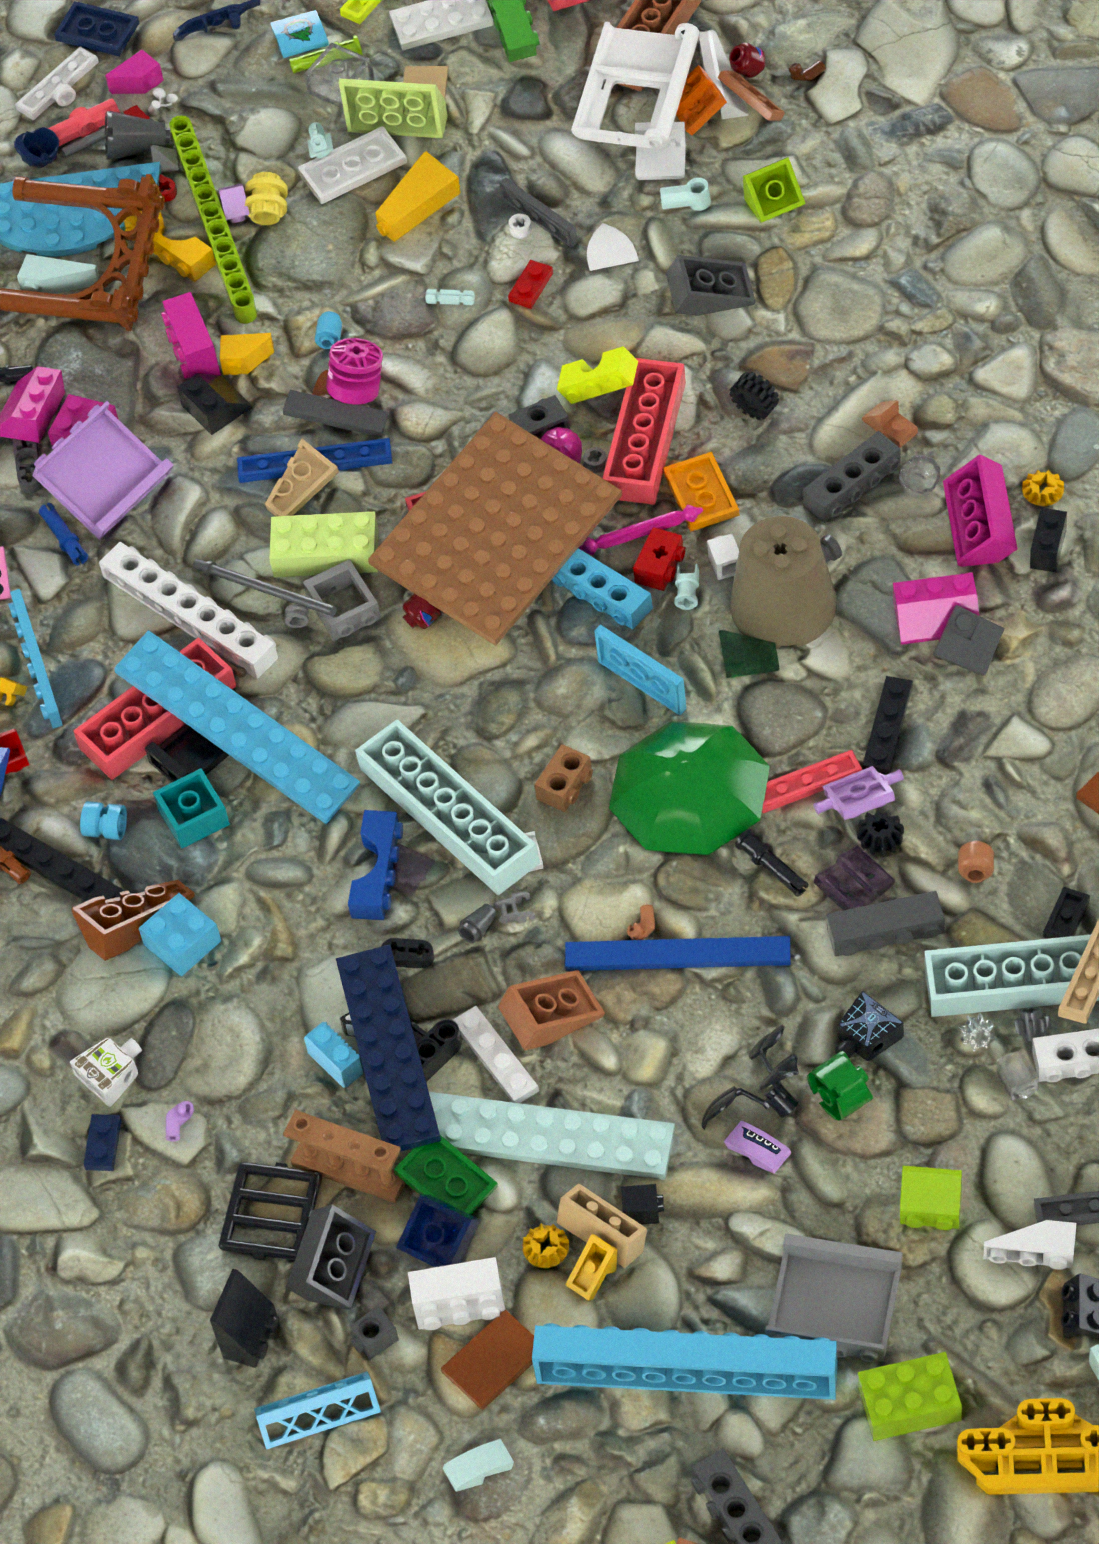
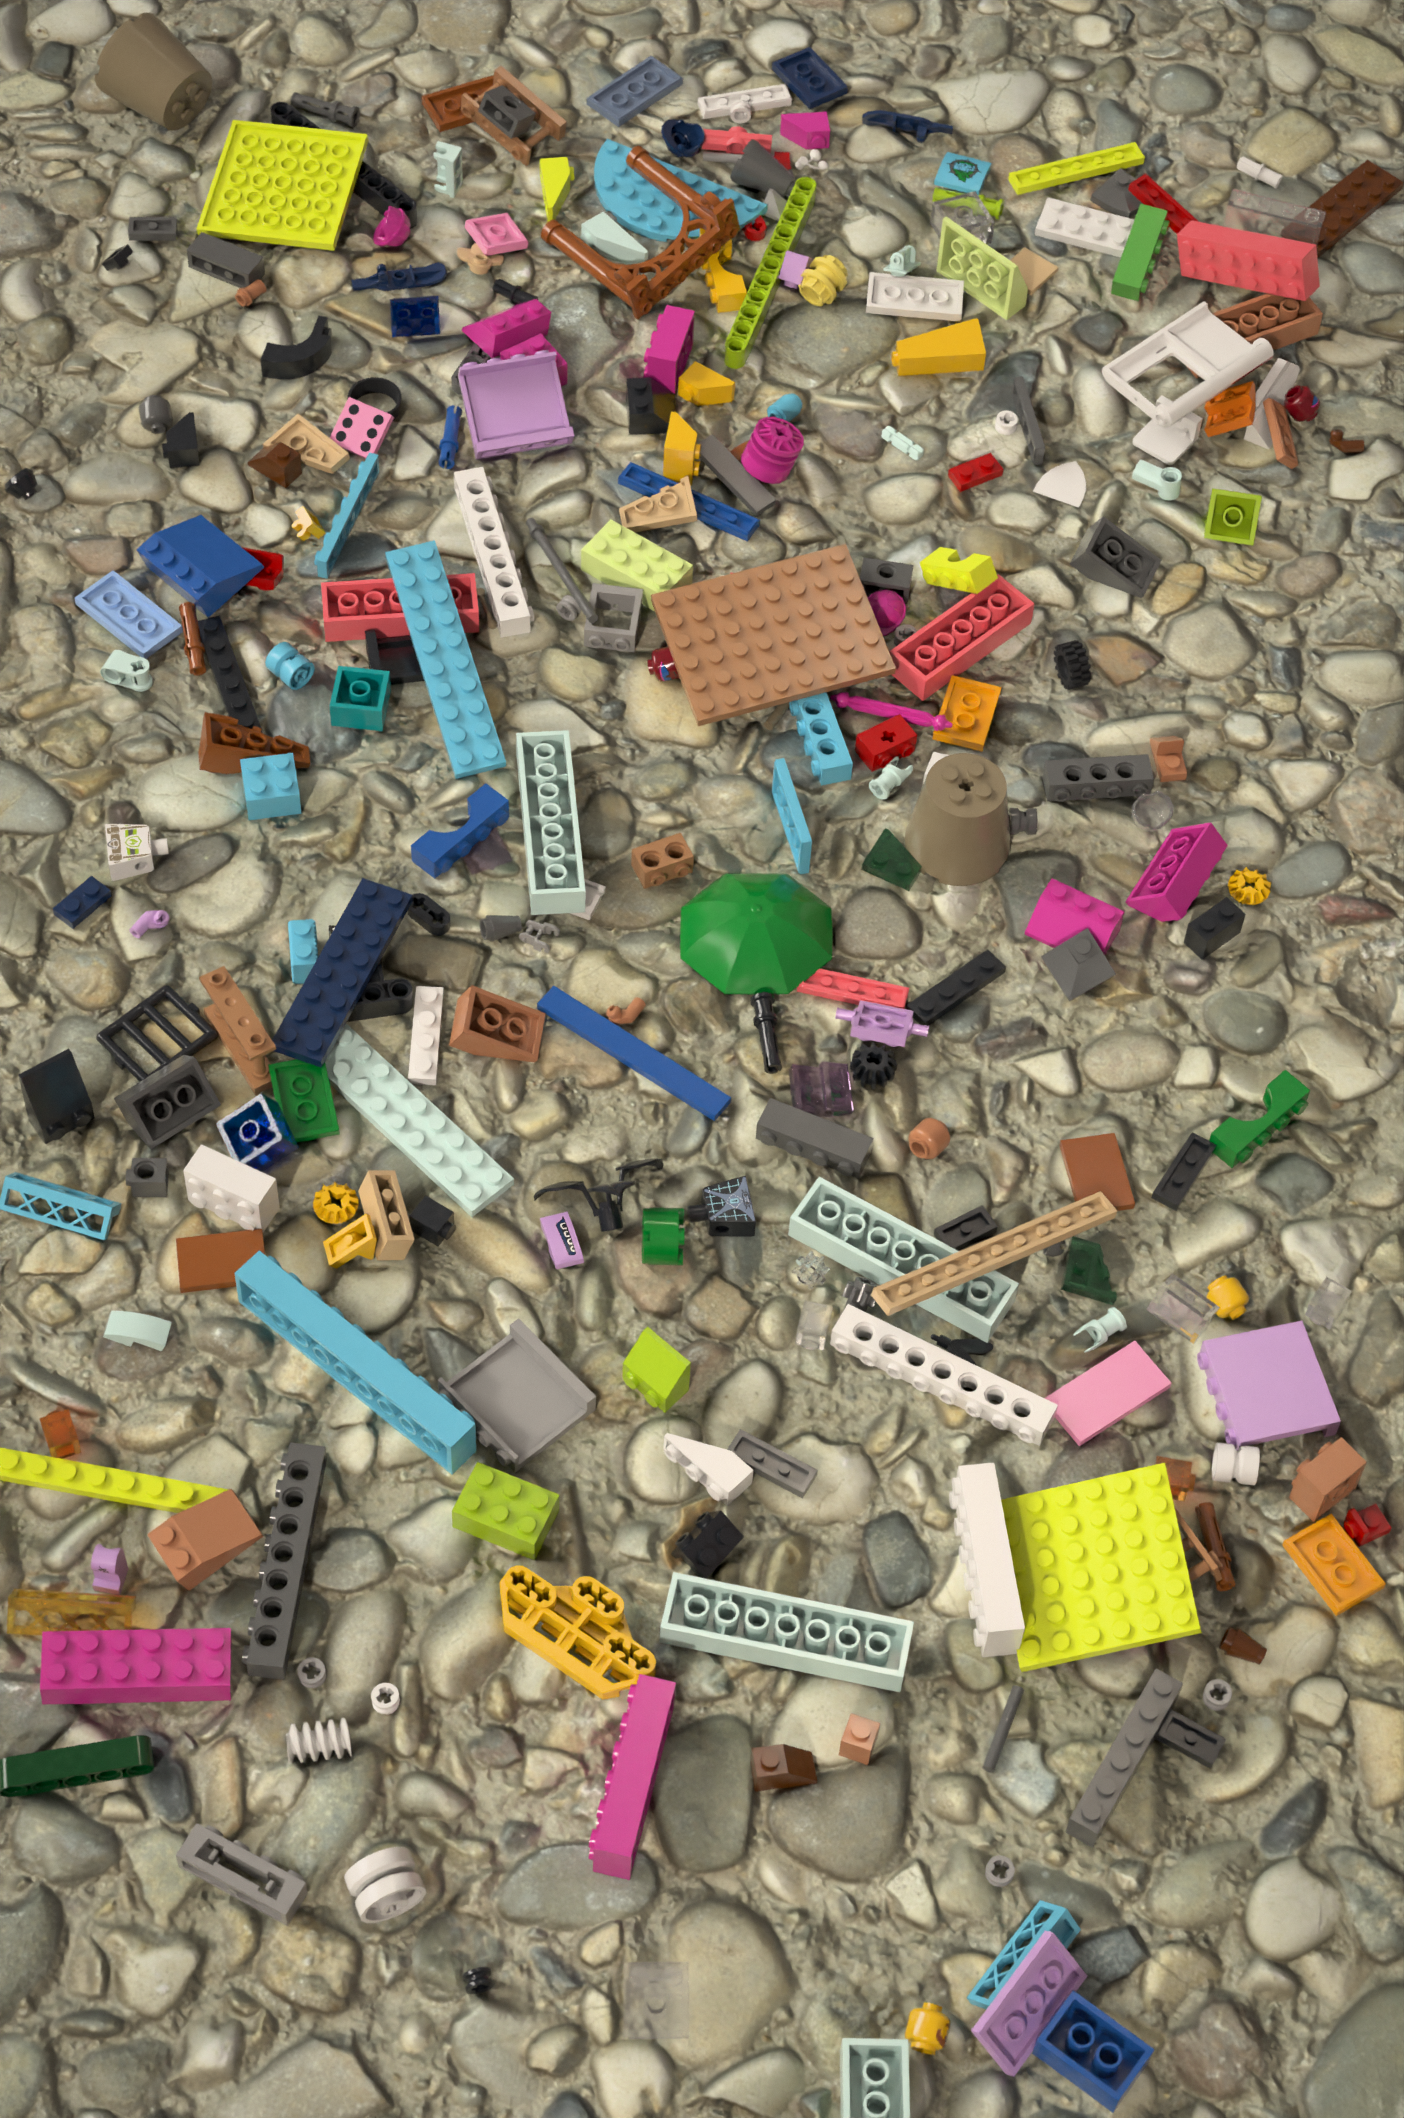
camera: 25 degrees right, 0 degrees up
none -> yellow slope [663,412,701,486]

